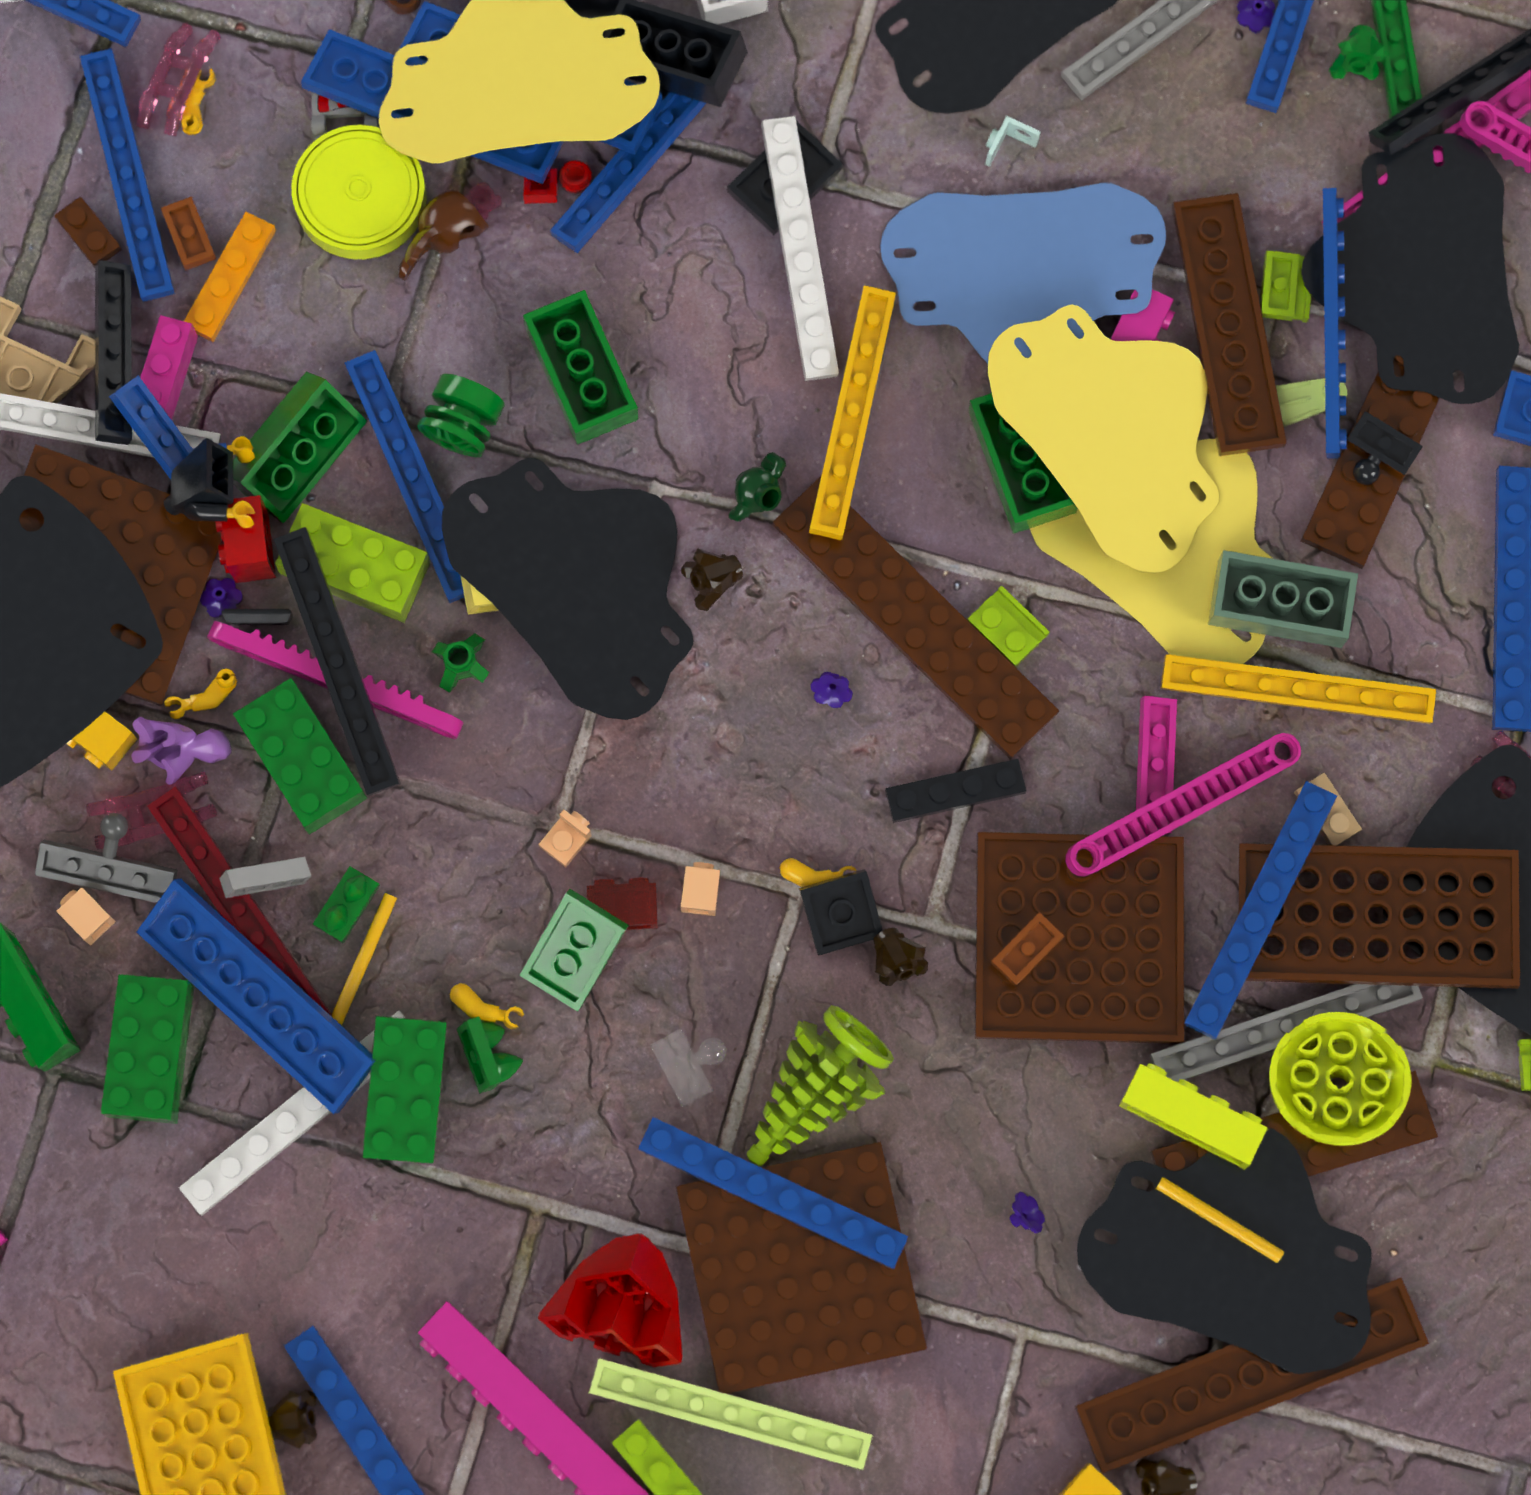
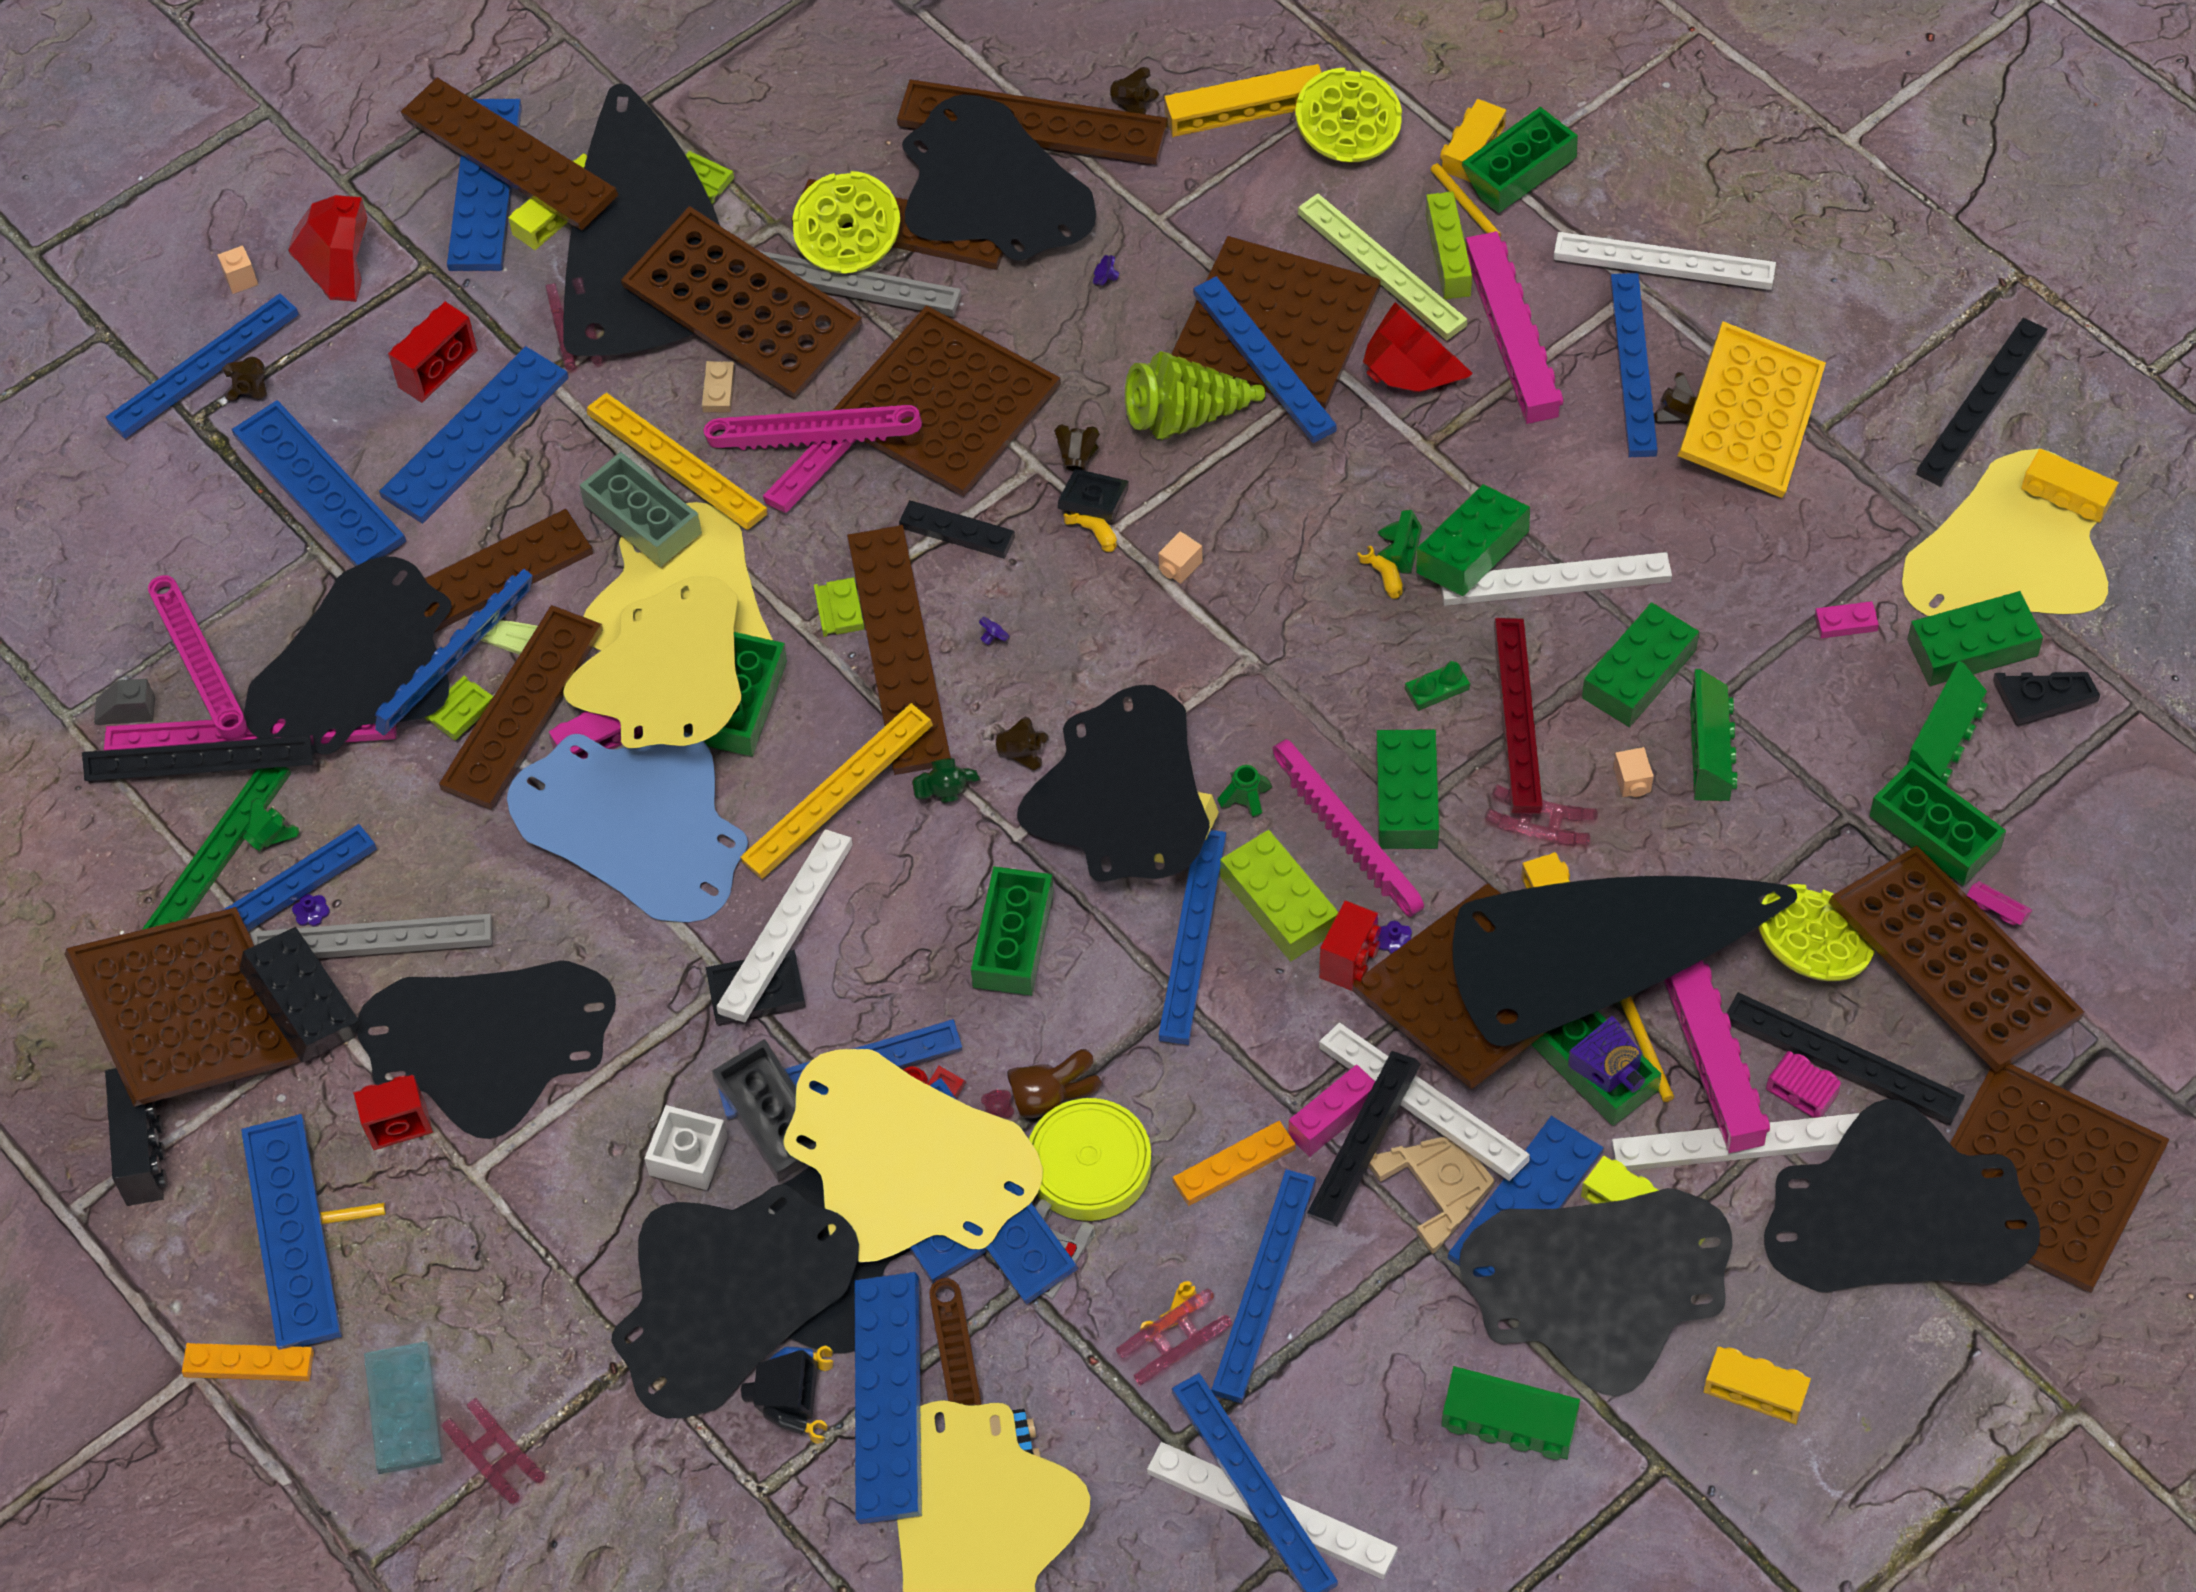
camera: 140 degrees left, 20 degrees down
dark grey plate [35,813,178,903] -> none
reddish brown plate [54,196,122,268] -> none
blue plate [109,375,193,480] -> none
medium lavender animal [131,717,232,785] -> none
blue plate [137,878,376,1114] -> none
dark orange plate [161,196,216,271] -> none
black torso [163,436,255,528] -> none
yellow arm [164,669,237,719] -> none
light grey piece [219,857,311,898] -> none
black tile [222,609,293,625] -> none
green slope [233,371,367,523] -> none
black plate [274,527,401,796] -> none
yellow bar [331,893,397,1025] -> none
green wheel [417,373,505,458] -> none
plate [519,889,629,1012] -> none
light nougat bracket [538,809,591,867] -> none
clear red brick [587,878,658,930] -> none
clear plate [650,1029,727,1107] -> none
light aqua bracket [985,116,1041,167] -> none
dark orange plate [991,912,1064,987] -> none
neon yellow brick [1119,1063,1267,1170] -> none
yellow bar [1156,1177,1284,1263] -> none
blue plate [1184,781,1337,1040] -> none
black plate [1347,411,1423,485] -> none

